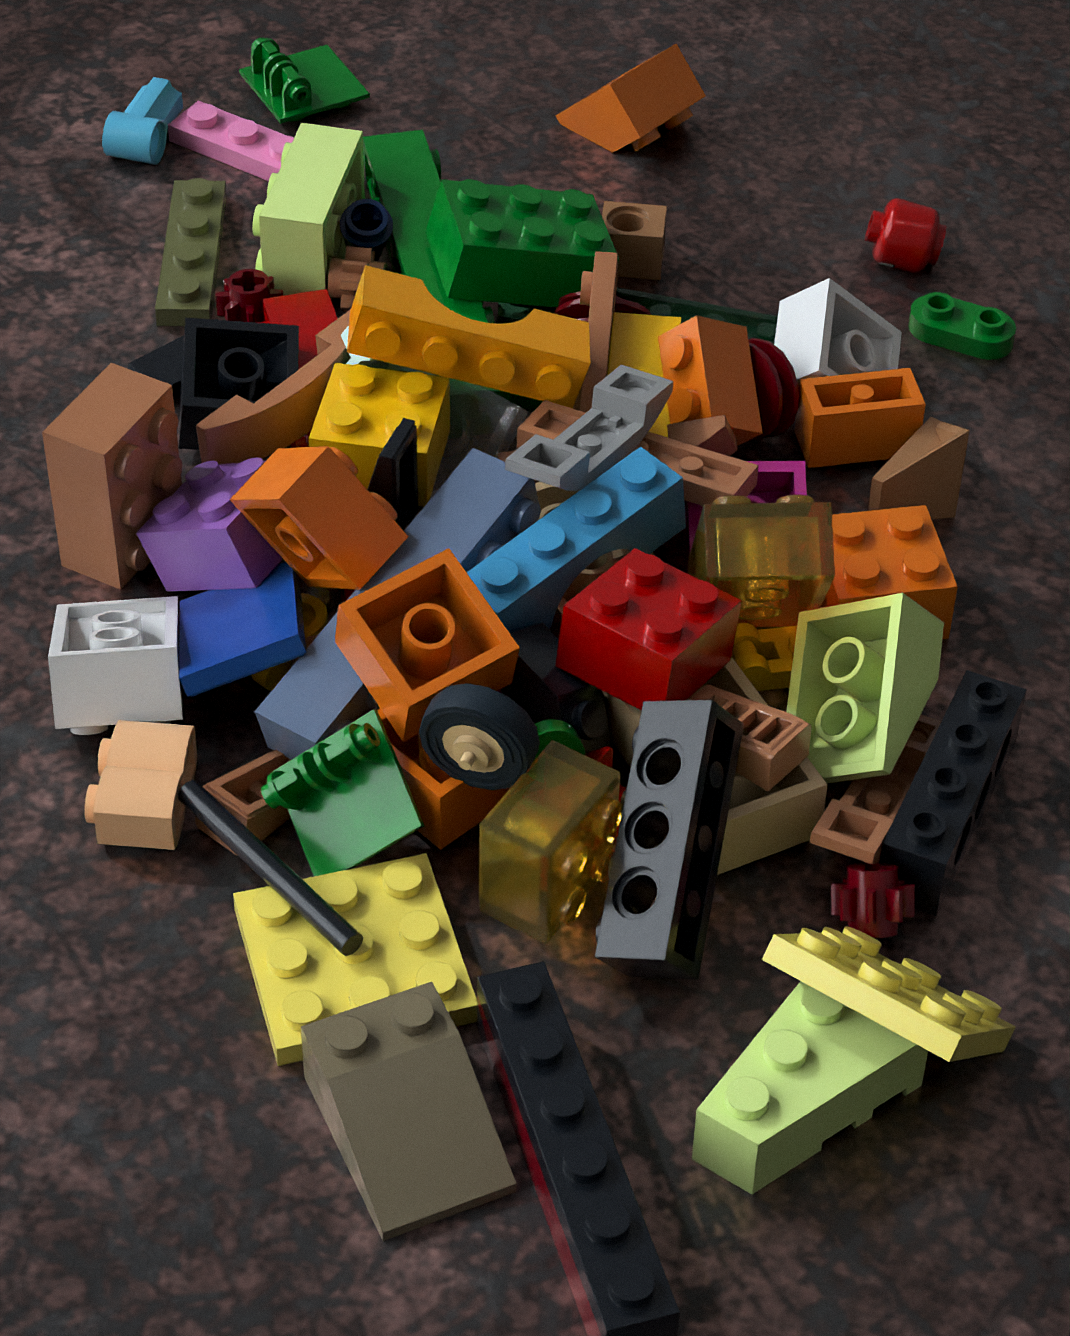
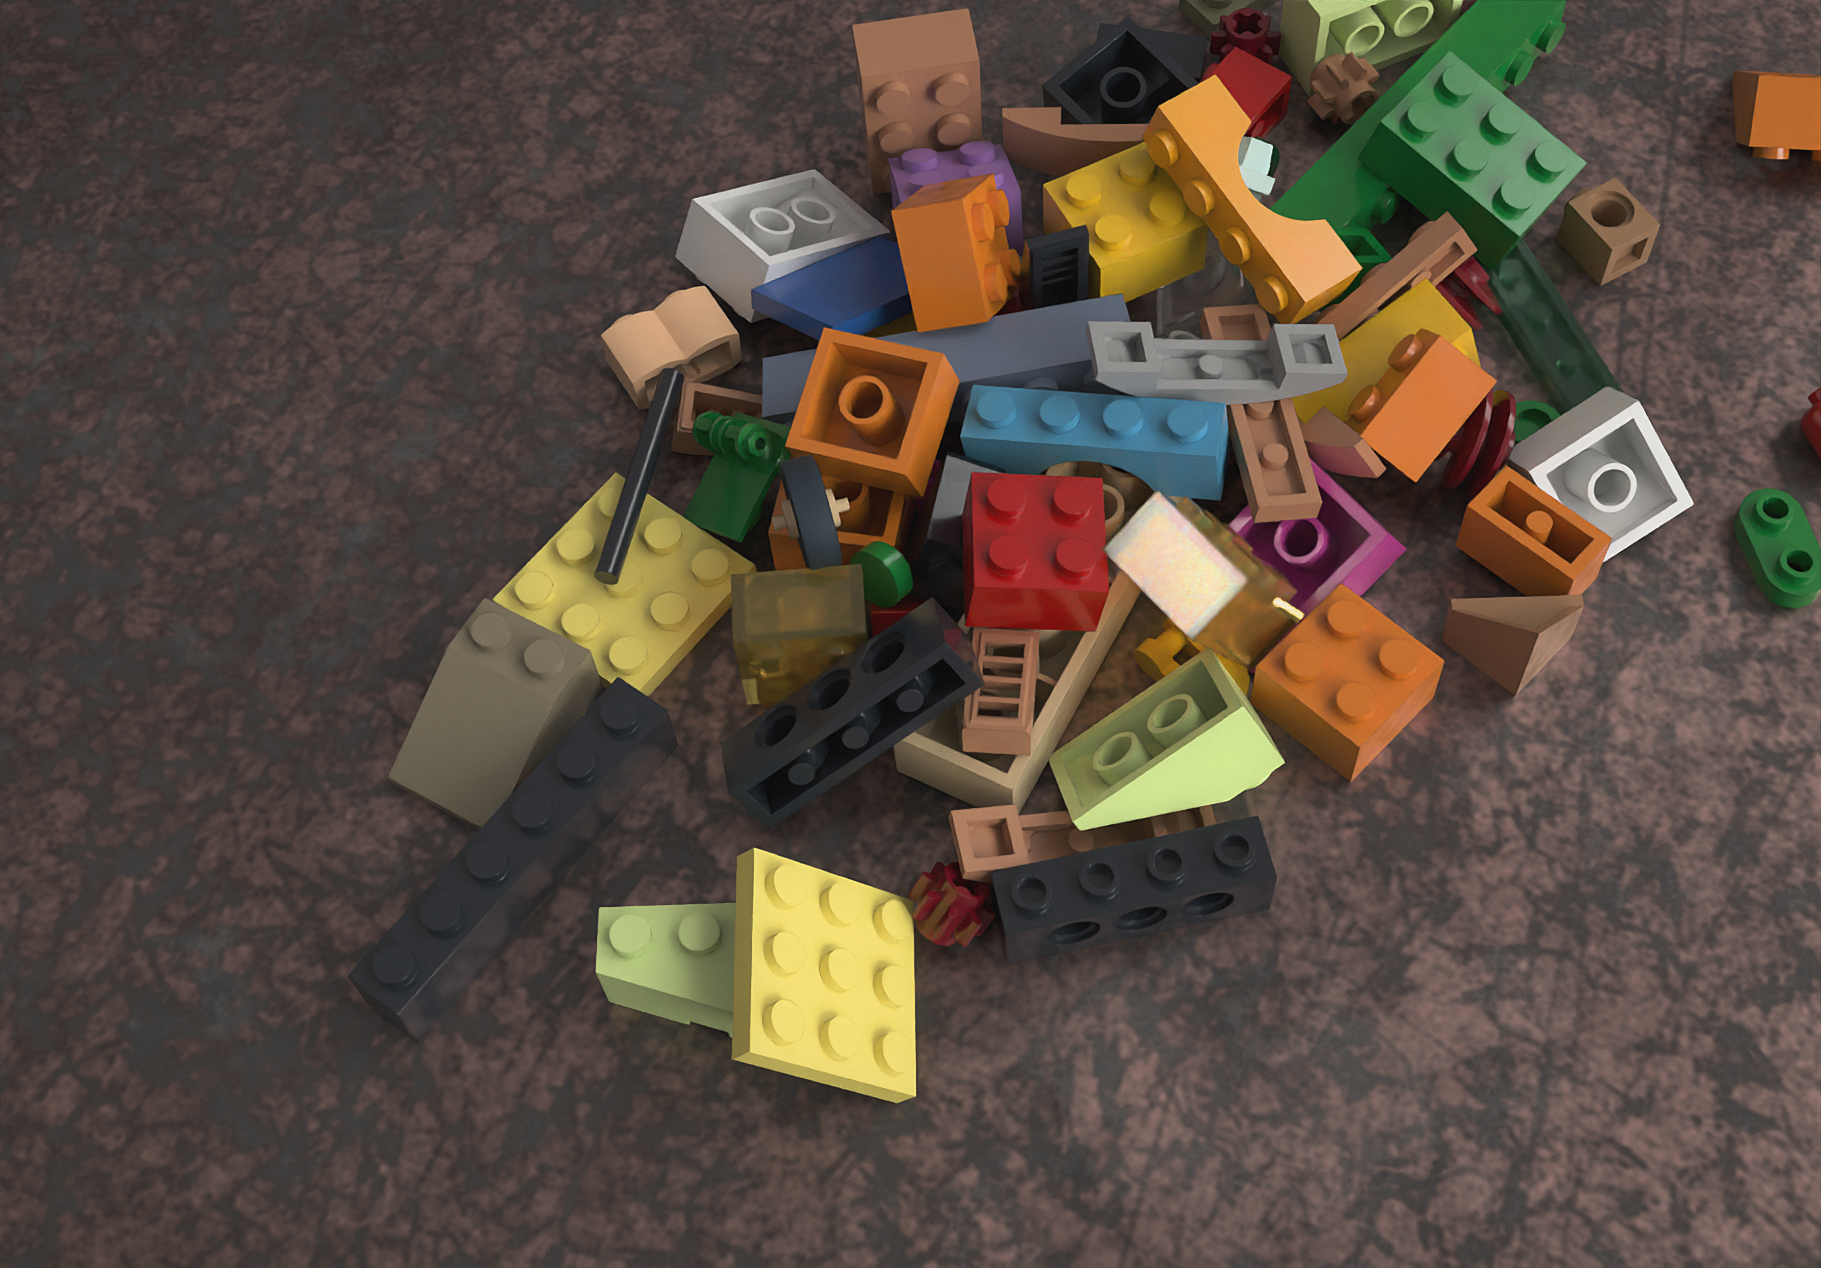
camera: 60 degrees right, 15 degrees up
dark blue cone [340,199,393,262] -> none

